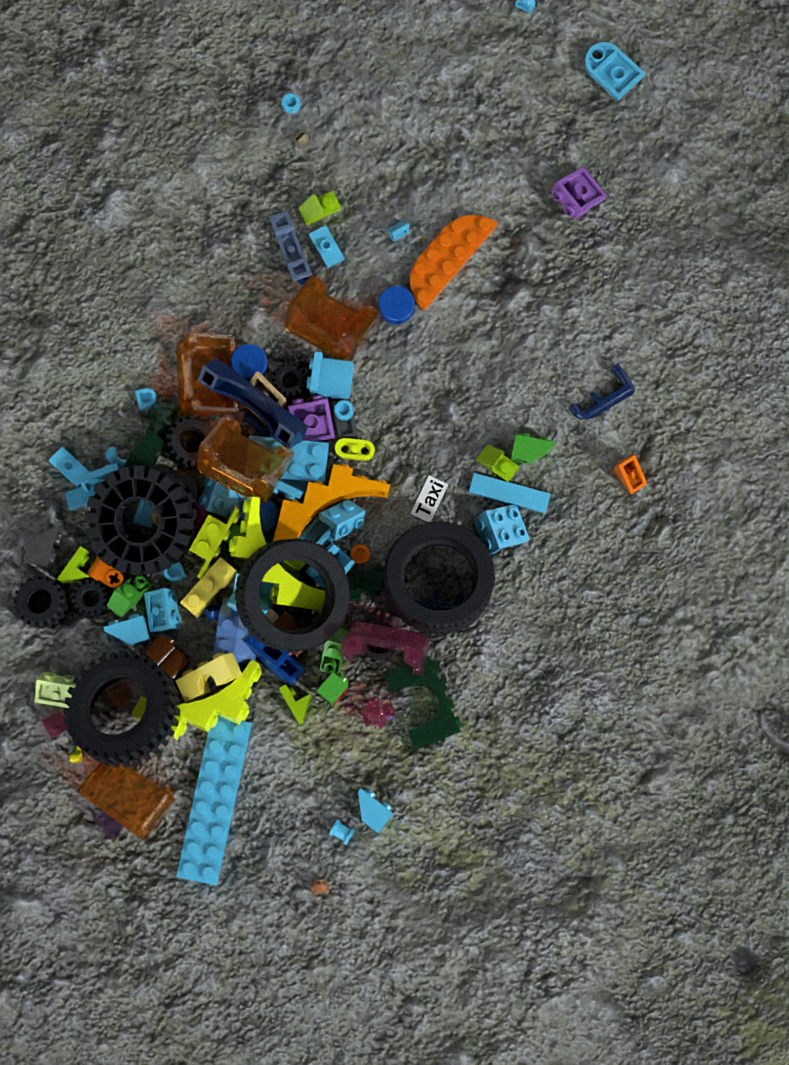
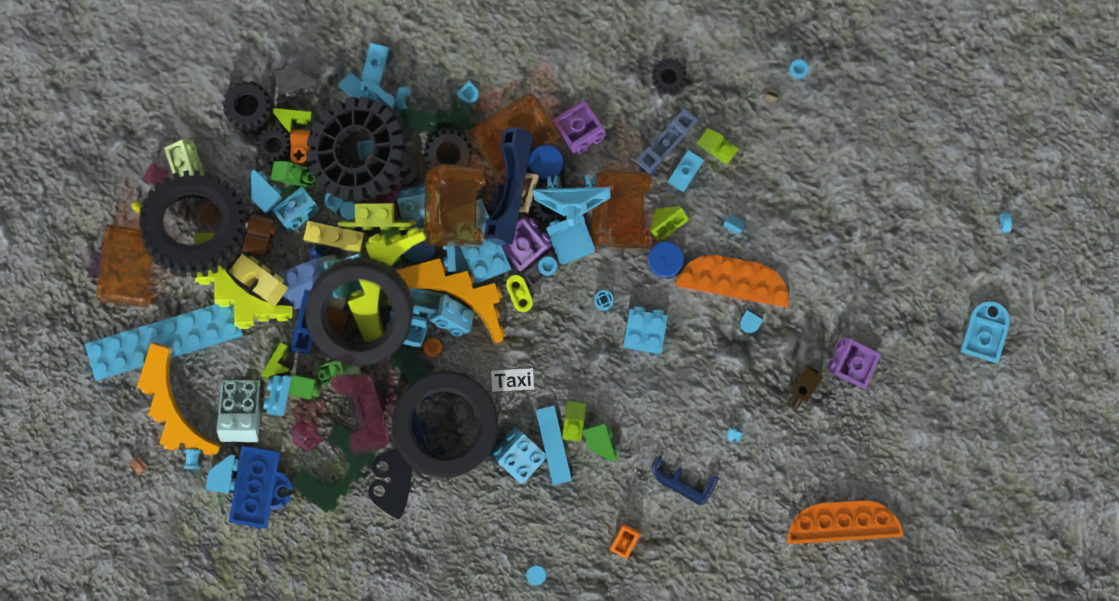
camera: 65 degrees right, 5 degrees up
none -> light orange arch [137,342,222,456]
none -> light aqua slope [217,380,261,442]
none -> blue plate [229,446,293,529]
none -> medium azure plate [263,375,291,417]
none -> medium azure tile [340,201,355,220]
none -> black piece [368,448,412,519]
none -> medium azure tile [527,565,546,585]
none -> medium azure connector [533,174,611,226]
none -> medium lavender plate [552,100,606,154]
none -> medium azure wheel [594,290,614,311]
none -> medium azure plate [623,306,668,354]
none -> lime slope [650,206,689,243]
none -> black tyre [652,58,686,94]
none -> medium azure hinge [727,427,744,443]
none -> medium azure tile [740,310,763,333]
none -> dark brown torso [787,364,823,409]
none -> orange plate [787,501,904,544]

